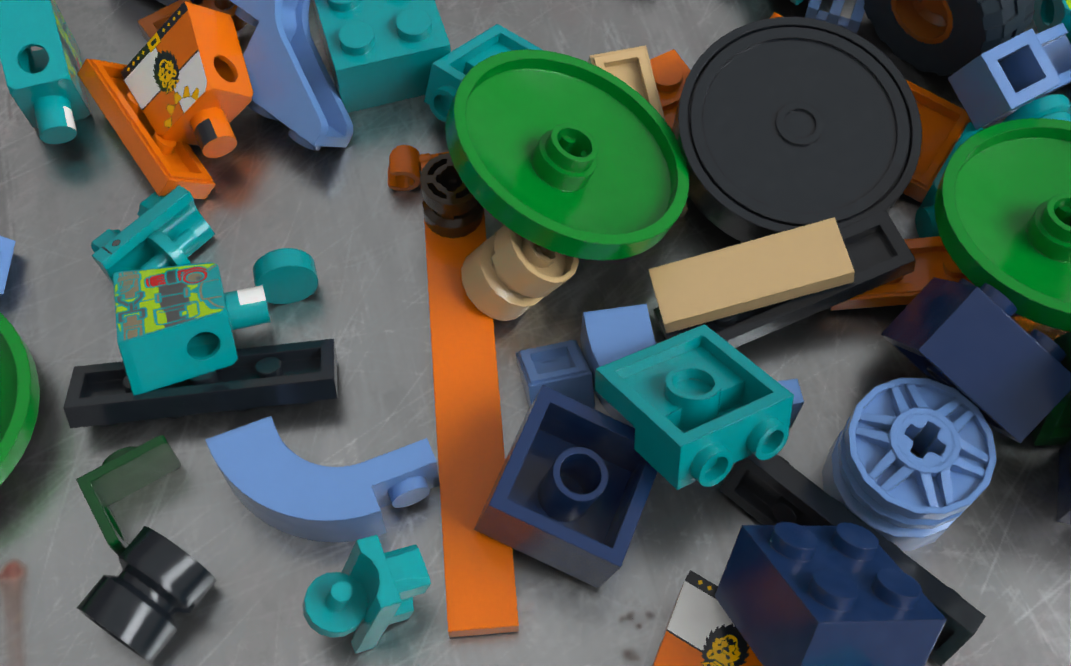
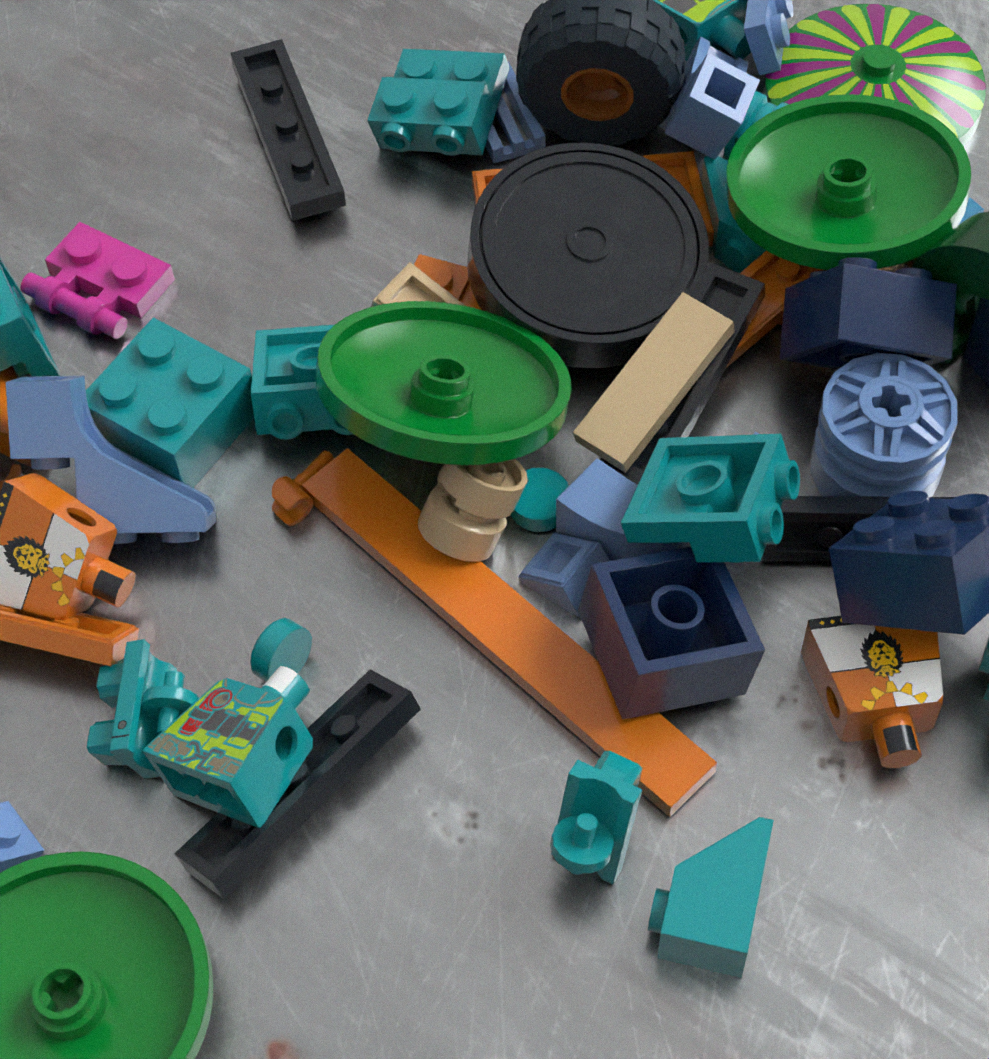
camera: 35 degrees left, 5 degrees down
dark green bracket [76,435,181,556] -> none
black wheel [77,526,217,663] -> none
medium blue arch [205,416,440,543] -> none
dark brown wheel [420,153,484,238] -> none
none -> teal tile [511,468,569,532]

